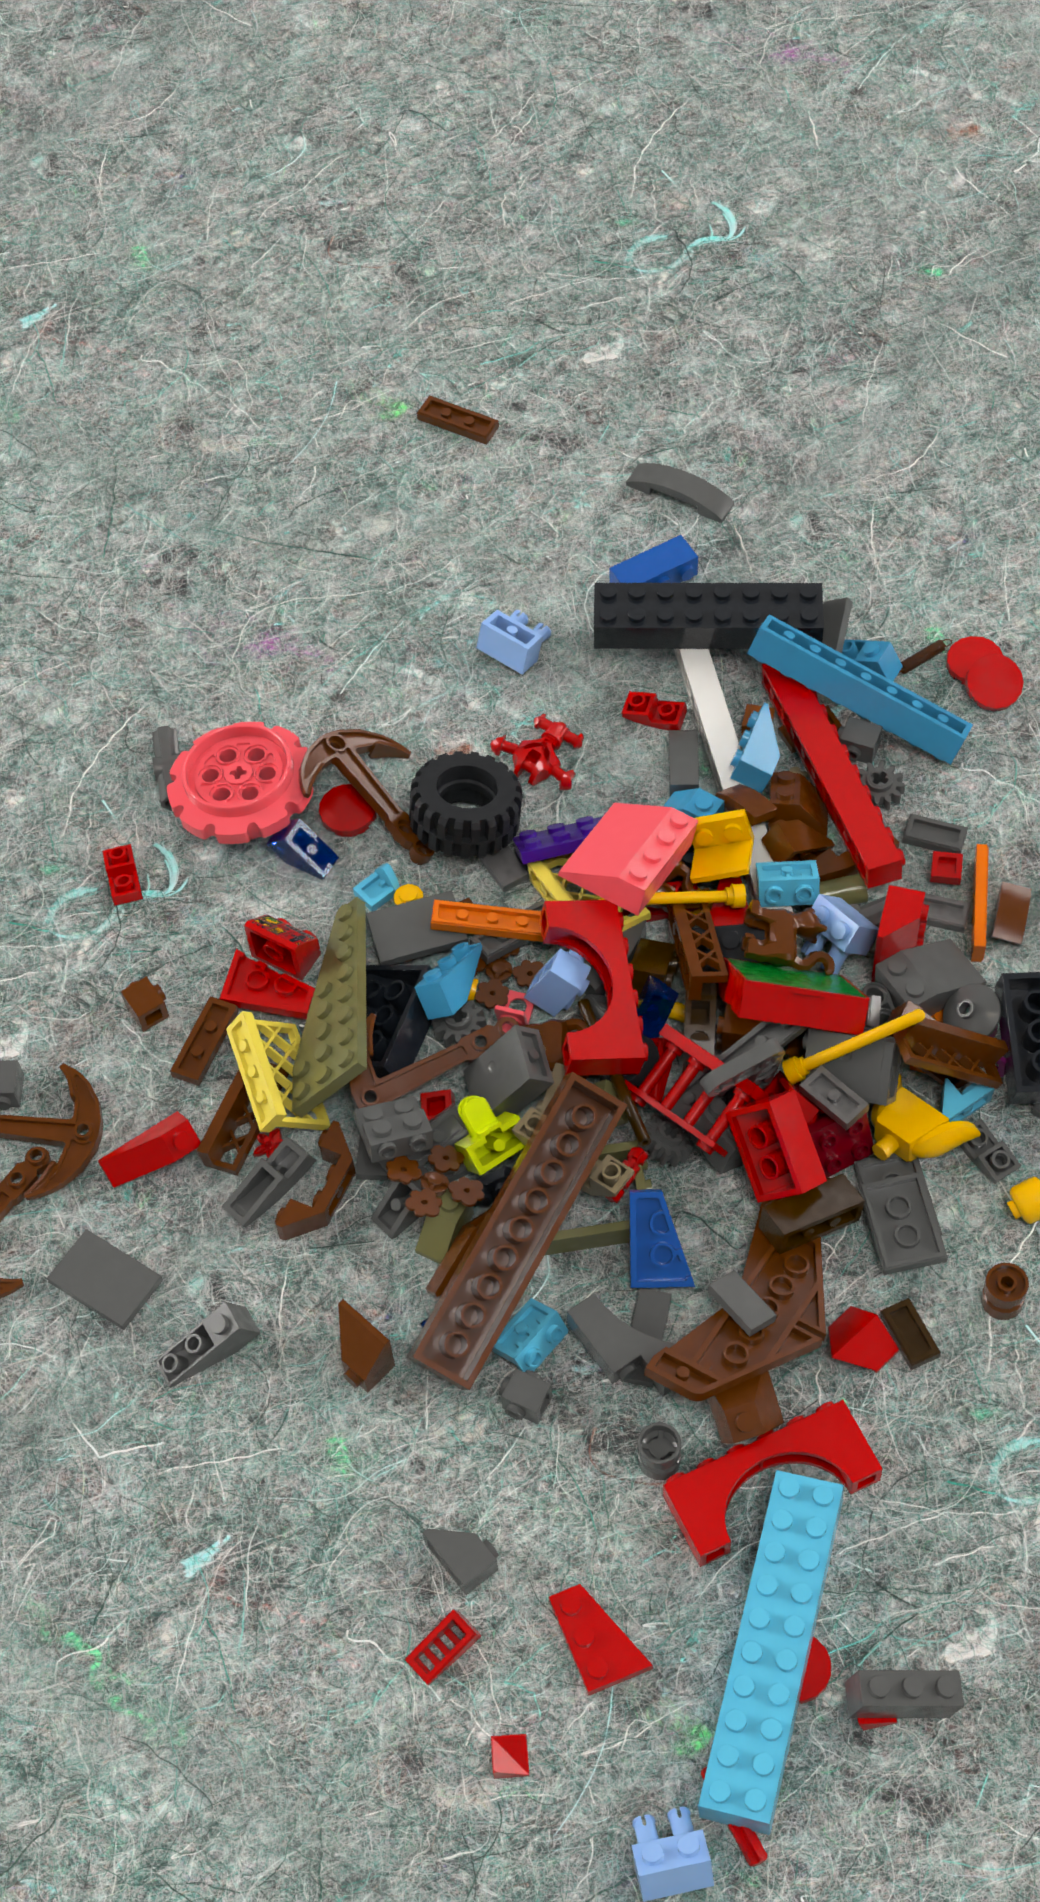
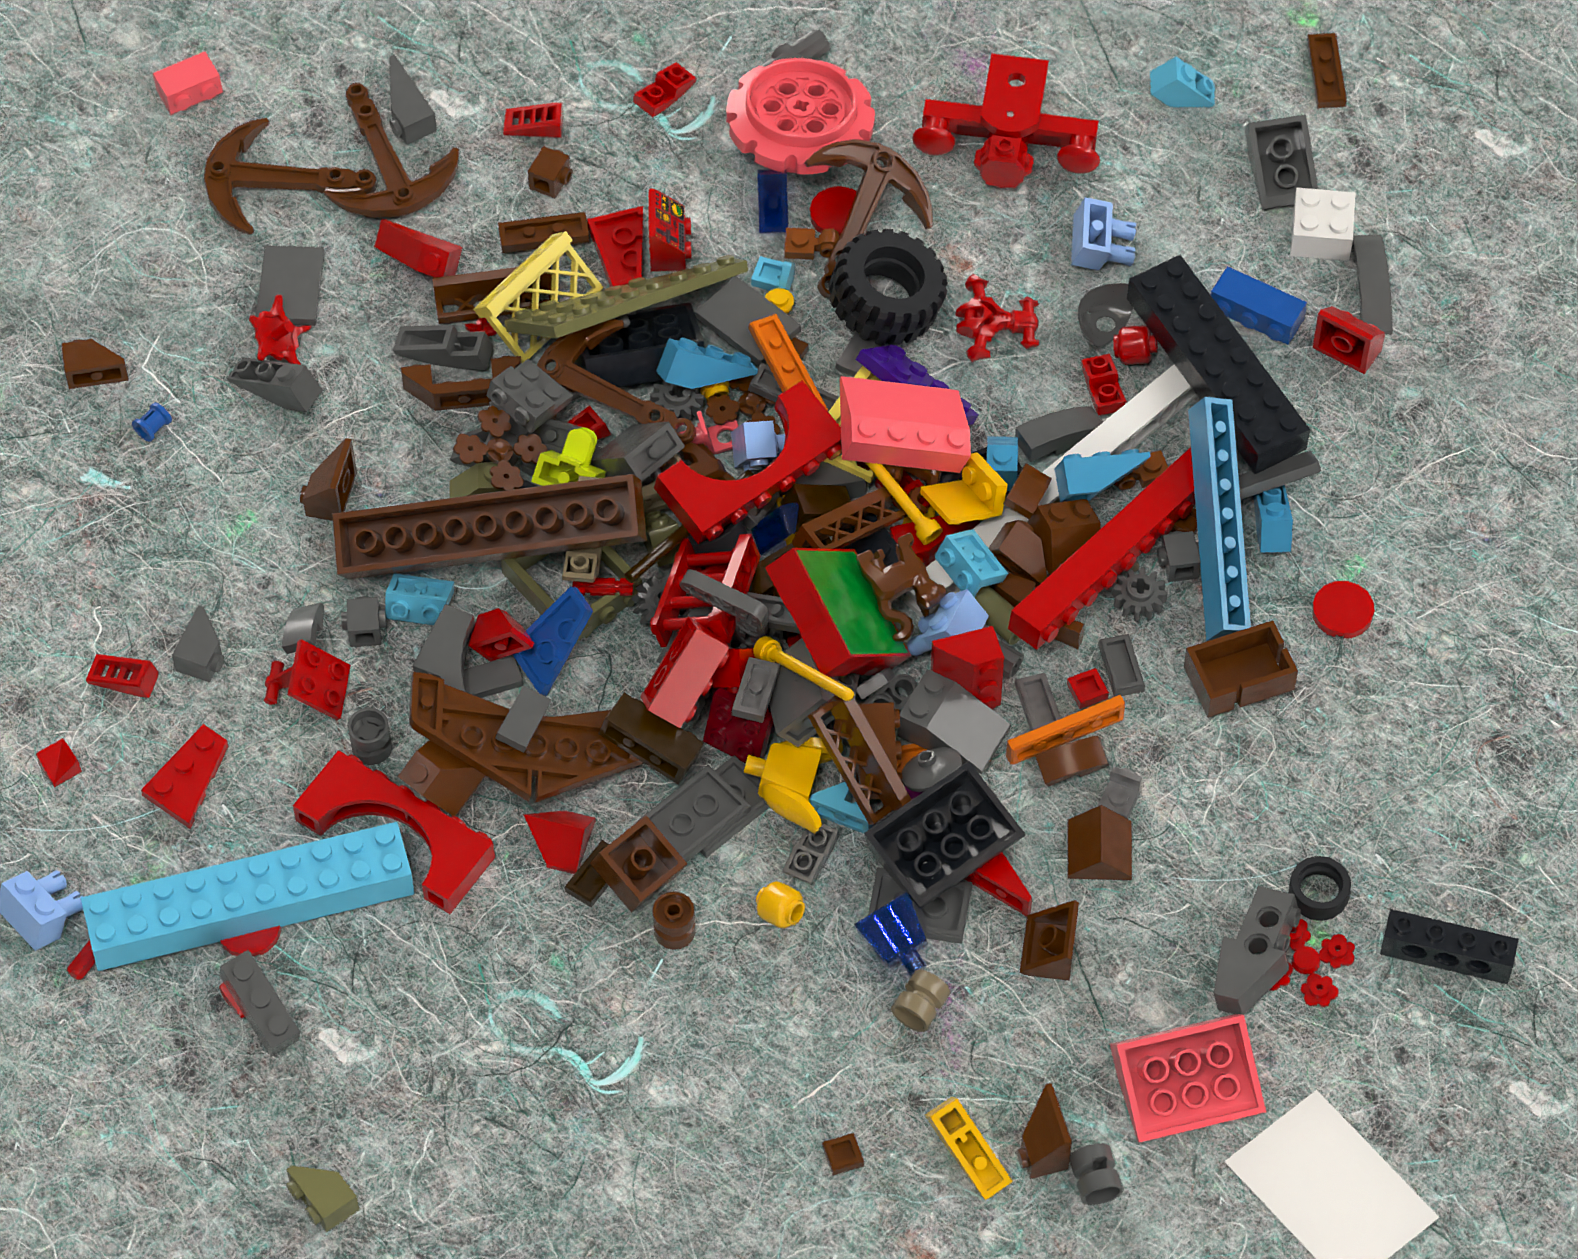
camera: 55 degrees right, 0 degrees up
reddish brown piece [899,639,952,674] -> none
red tile [965,654,1024,712] -> none
none -> reddish brown slope [61,339,129,389]
none -> blue bush [132,402,172,442]
none -> red piece [249,294,311,365]
none -> red plate [264,639,351,720]
none -> dark grey slope [282,602,324,654]
none -> red slope [468,608,534,662]
none -> red slope [503,103,564,138]
none -> reddish brown brick [590,815,687,913]
none -> dark orange plate [784,227,840,260]
none -> red piece [912,53,1100,188]
none -> dark grey piece [1078,283,1134,347]
none -> red head [1113,325,1158,365]
none -> medium azure slope [1150,57,1215,107]
none -> reddish brown piece [1184,620,1298,718]
none -> dark grey slope [1244,114,1318,210]
none -> white brick [1290,188,1355,261]
none -> red slope [1312,306,1385,375]

